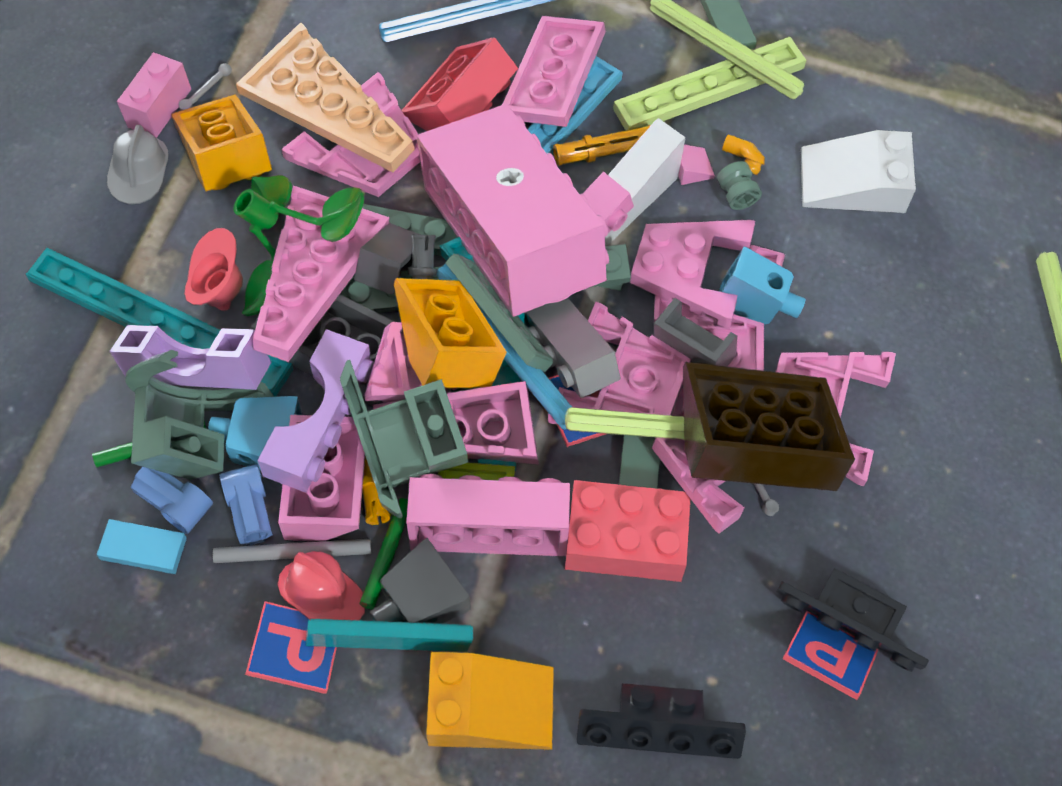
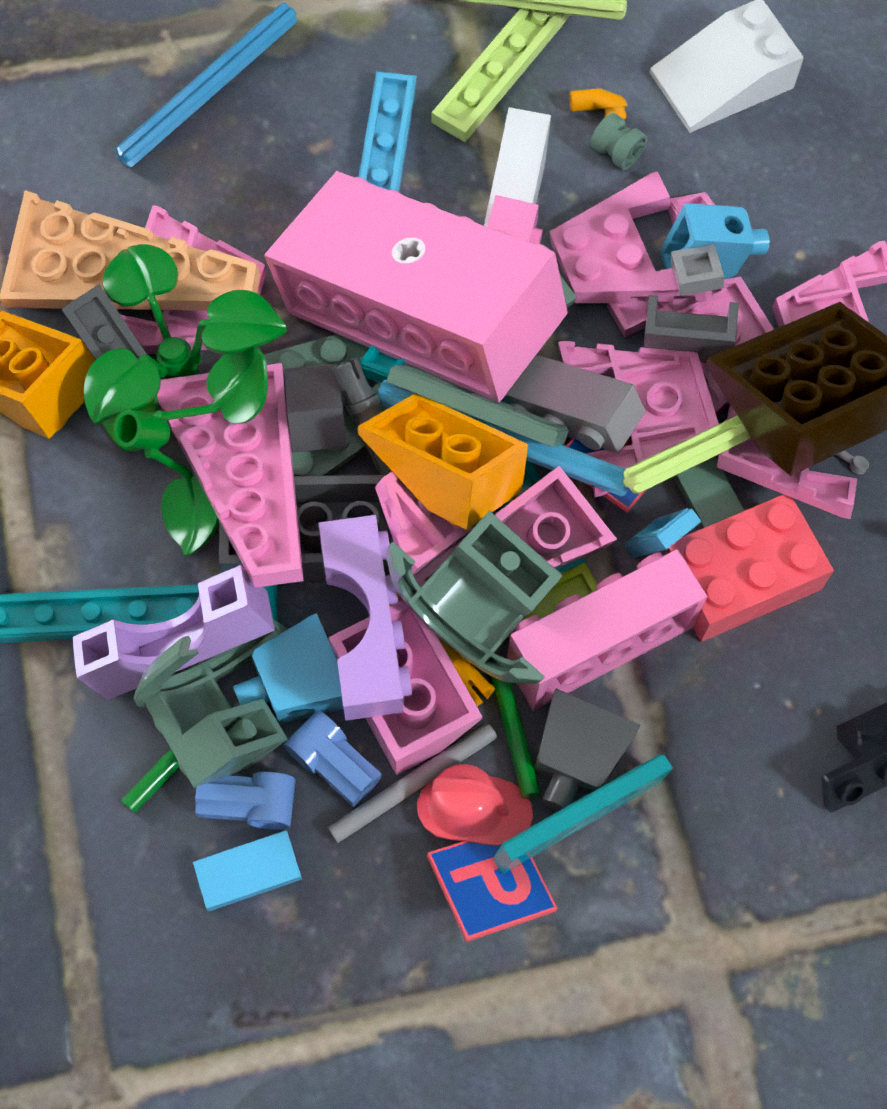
camera: 30 degrees left, 5 degrees up
coral piece [184,228,243,311] -> none
coral slope [401,37,518,131] -> none
light orange slope [426,652,554,750] -> none
bright pink plate [502,16,606,127] -> none
light orange pin [553,125,651,166] -> none
bright pink slope [678,145,715,185] -> none
none -> dark grey panel [61,284,147,359]
none -> green plant [84,244,287,425]
none -> medium azure tile [625,508,702,558]
none -> light grey plate [671,244,724,296]

